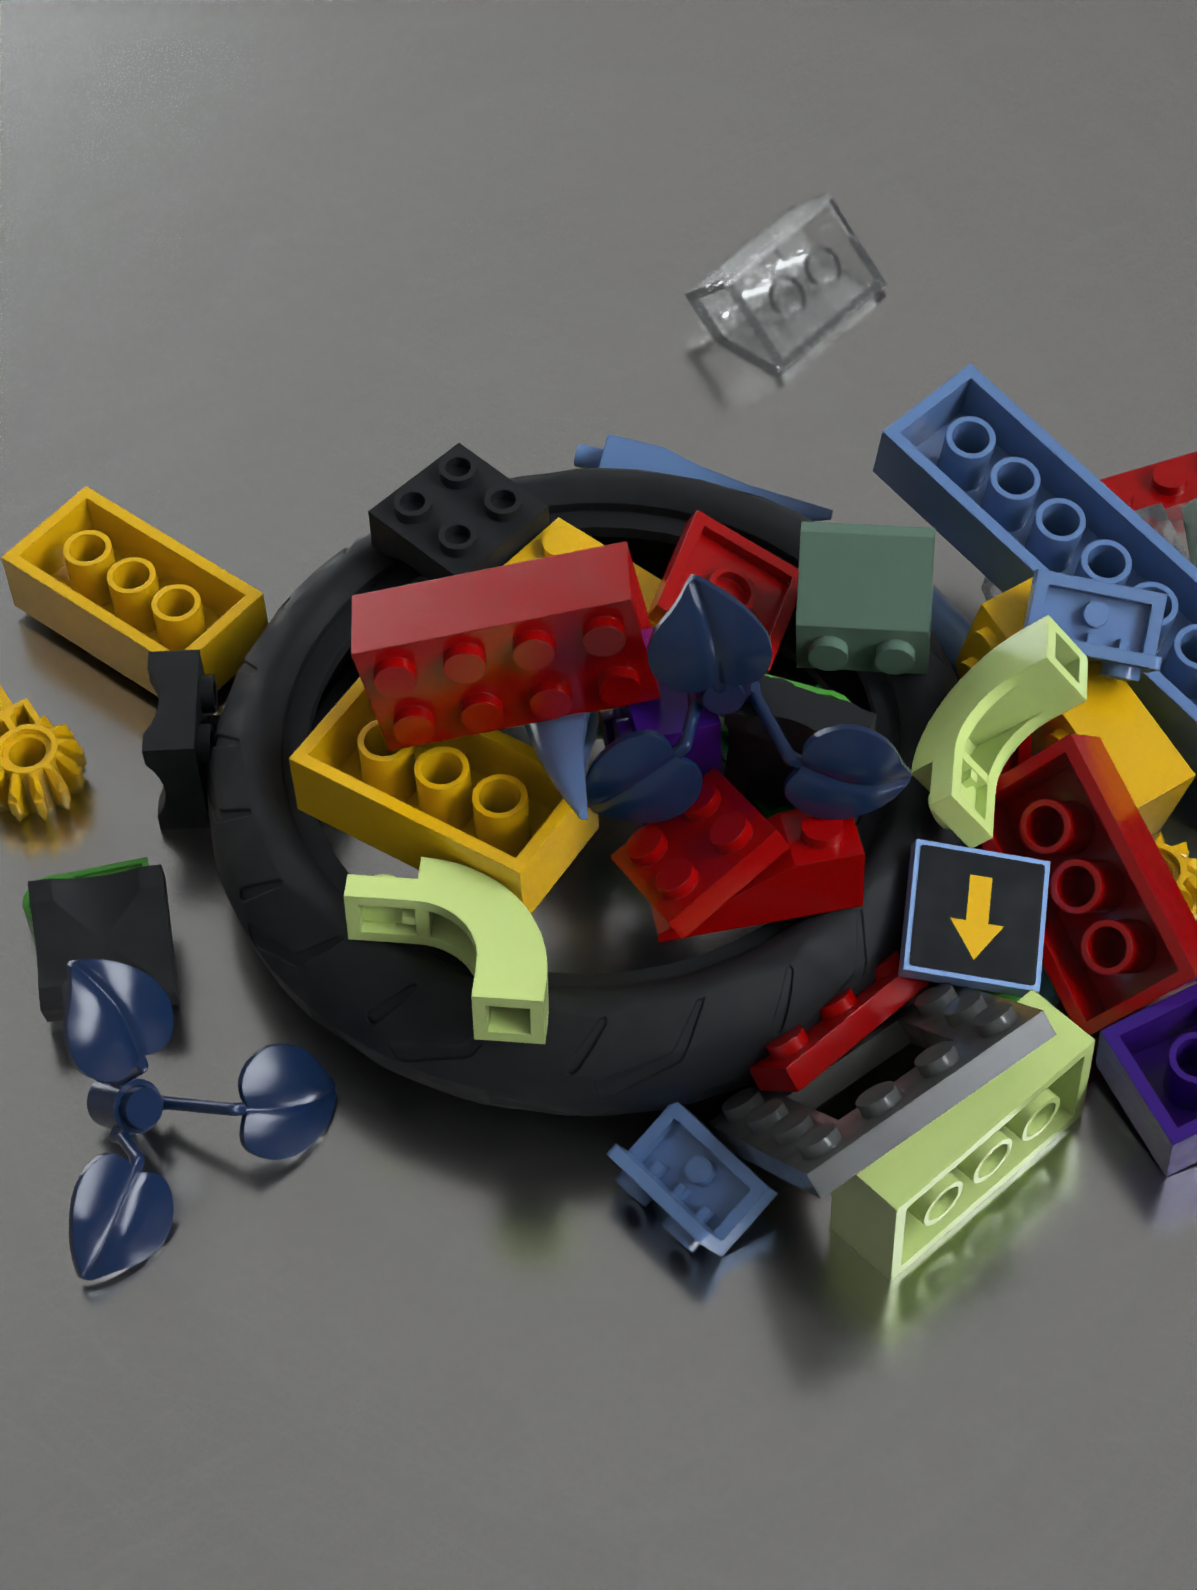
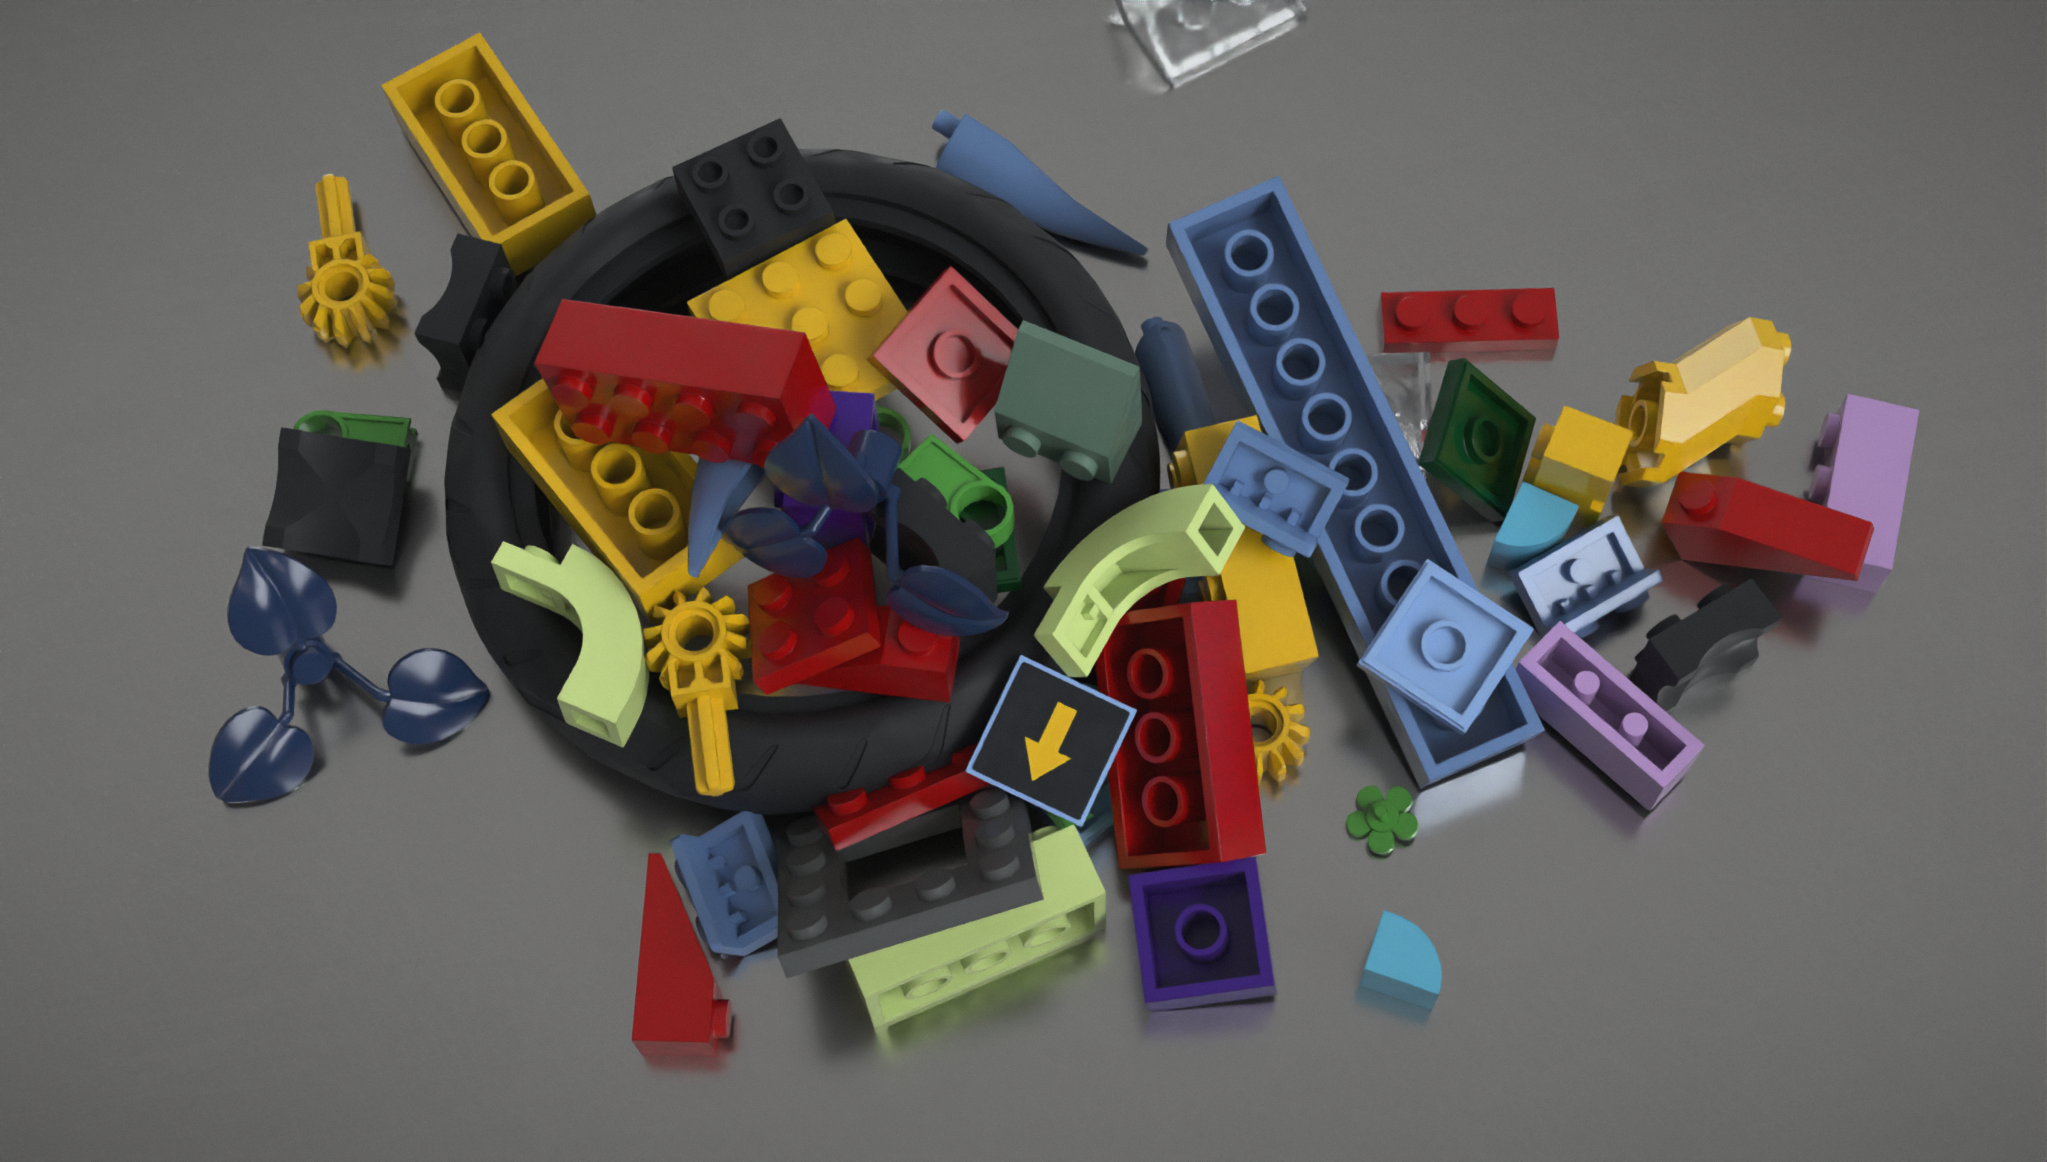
camera: 20 degrees right, 15 degrees up
none -> red slope [632,853,731,1057]
none -> yellow gear [643,586,752,797]

